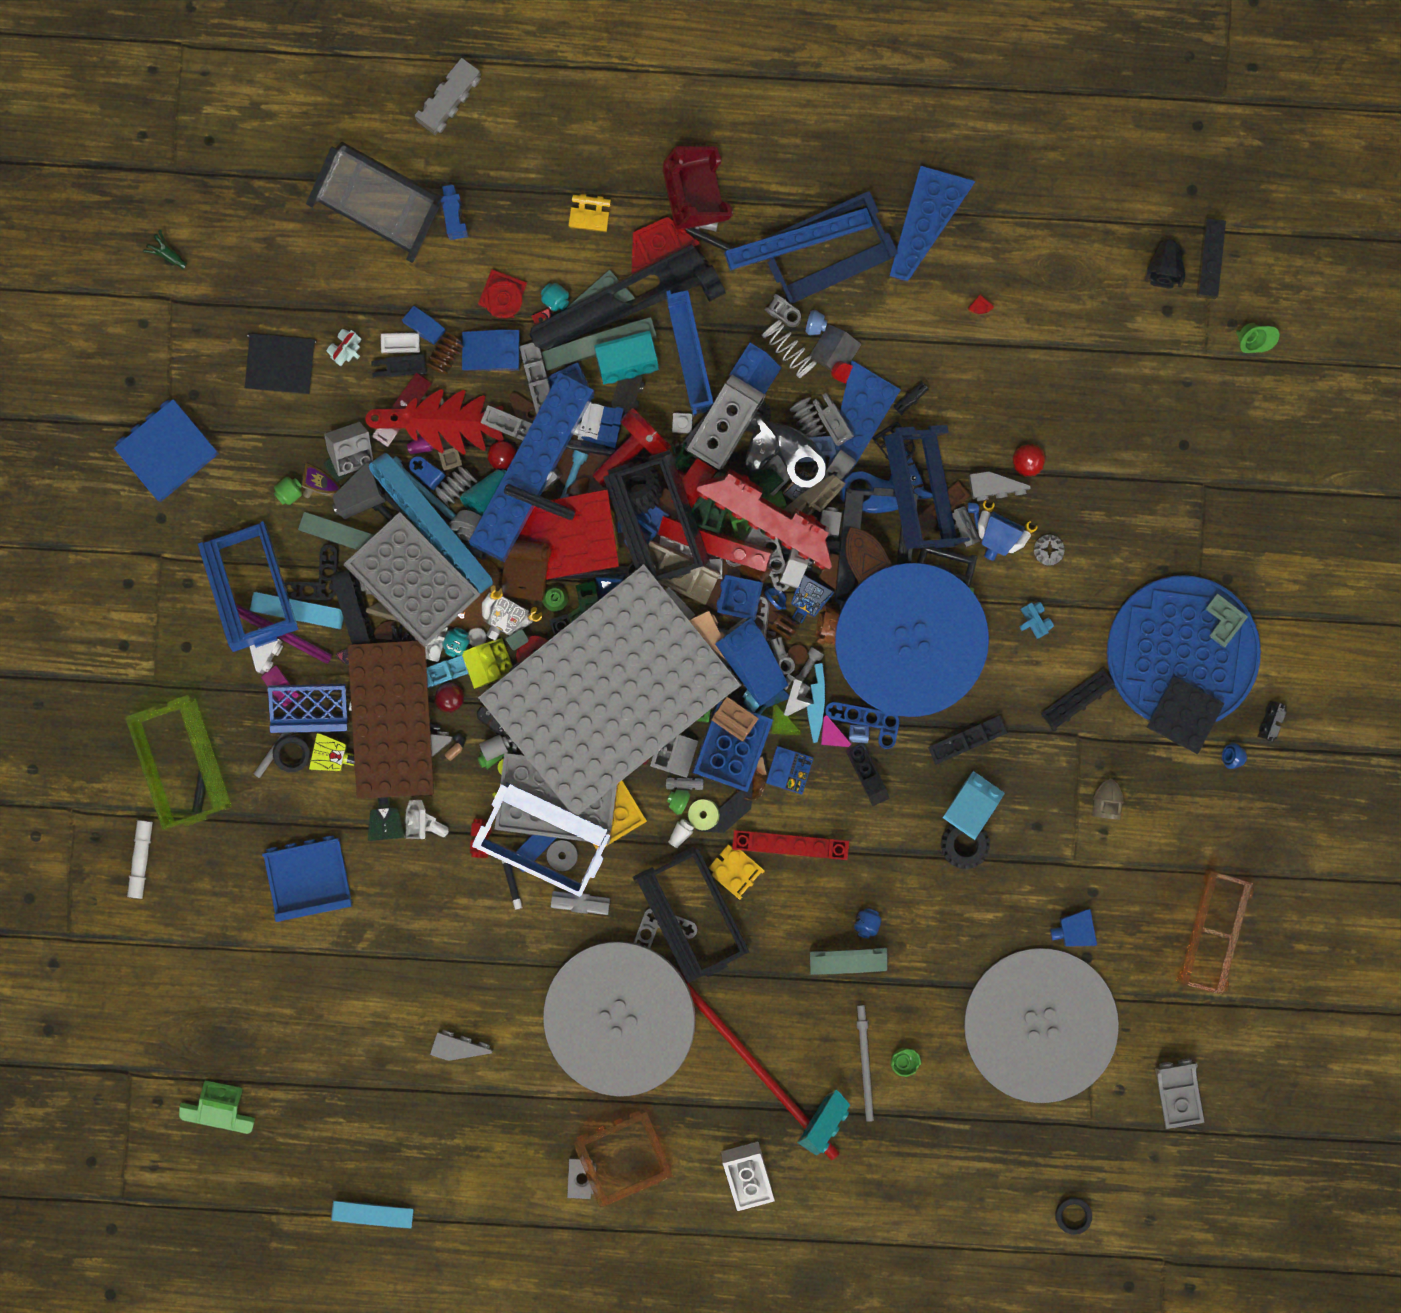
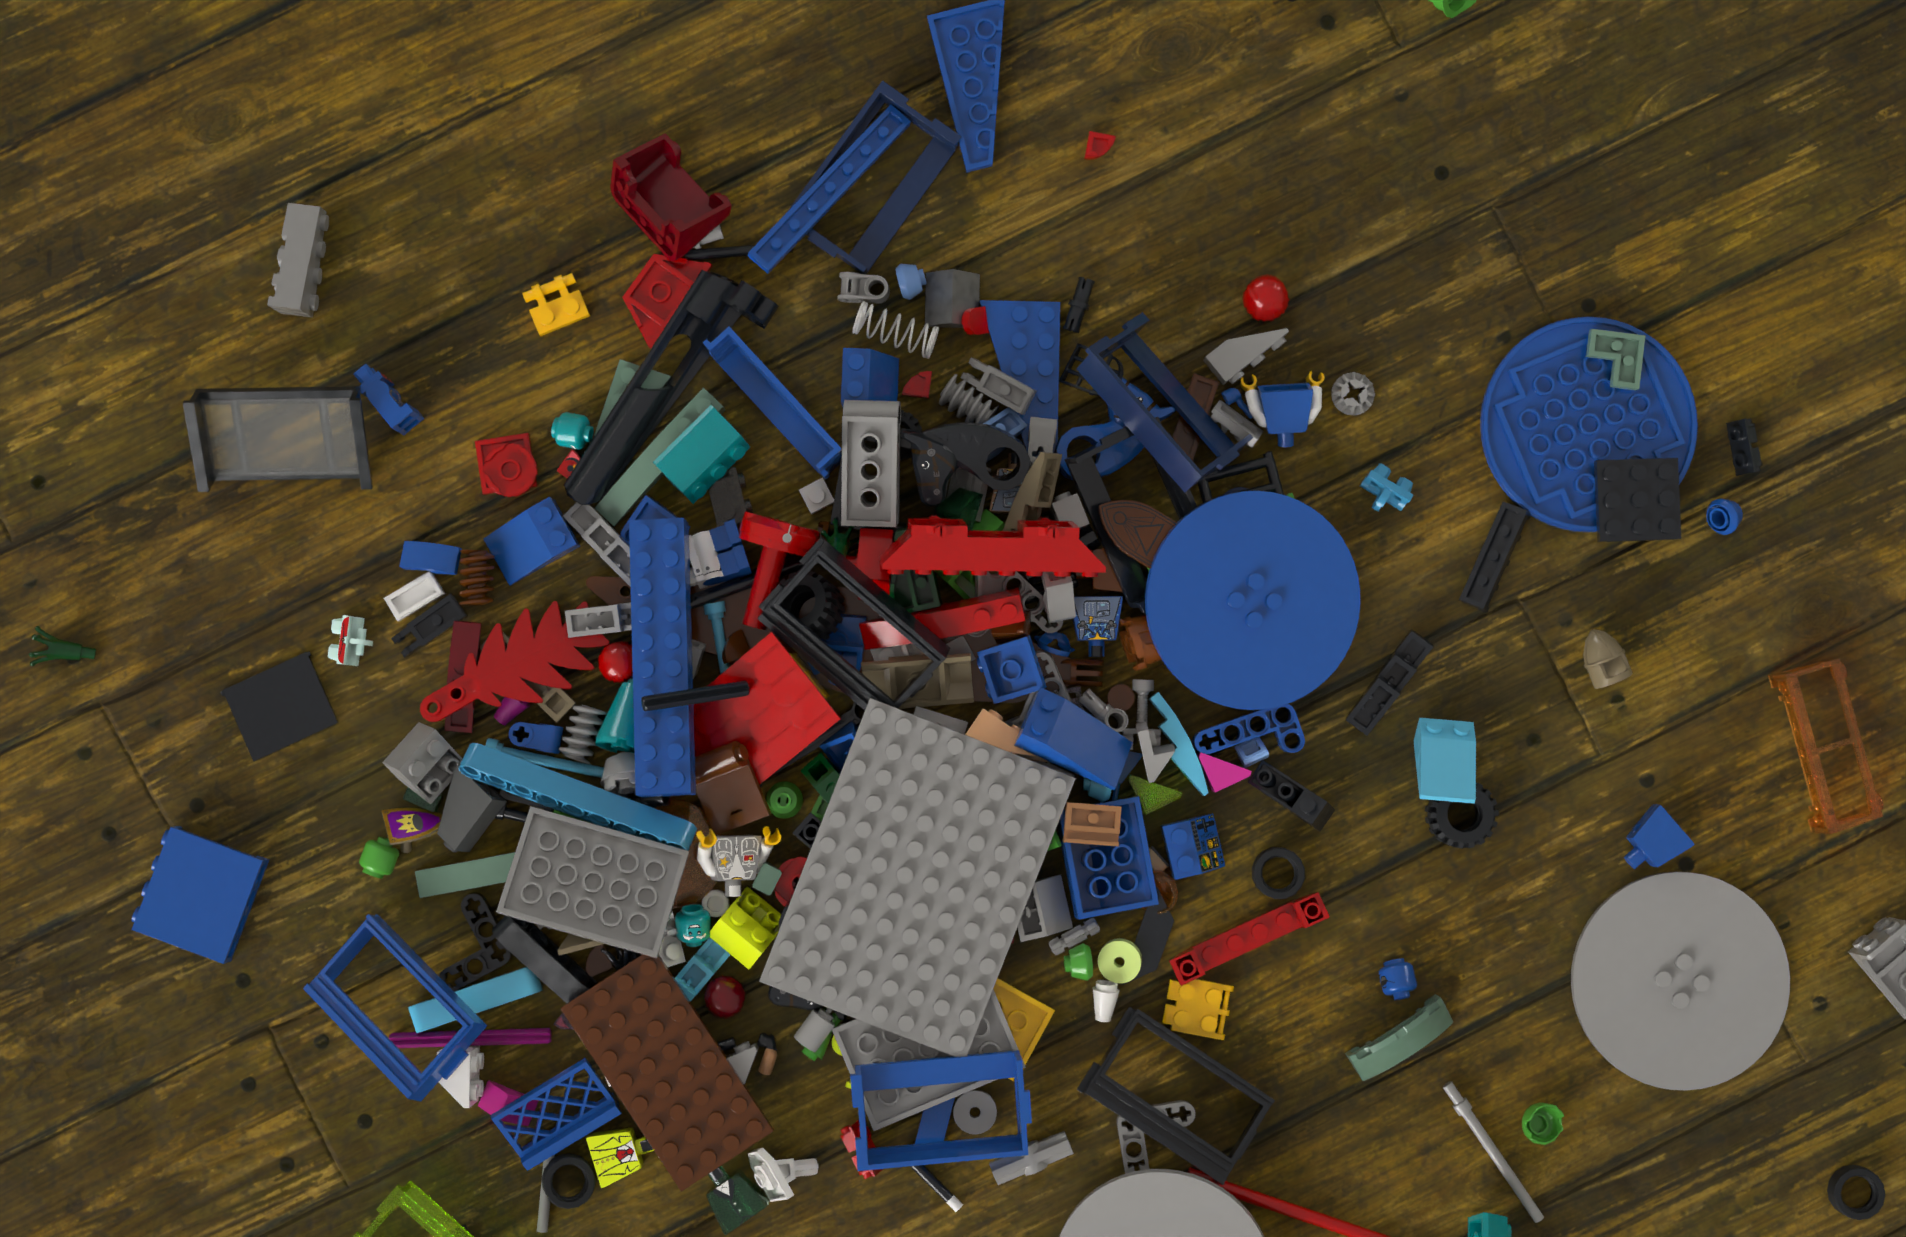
camera: 30 degrees left, 0 degrees up
none -> red tile [902,371,932,399]
none -> black tyre [1252,847,1305,899]

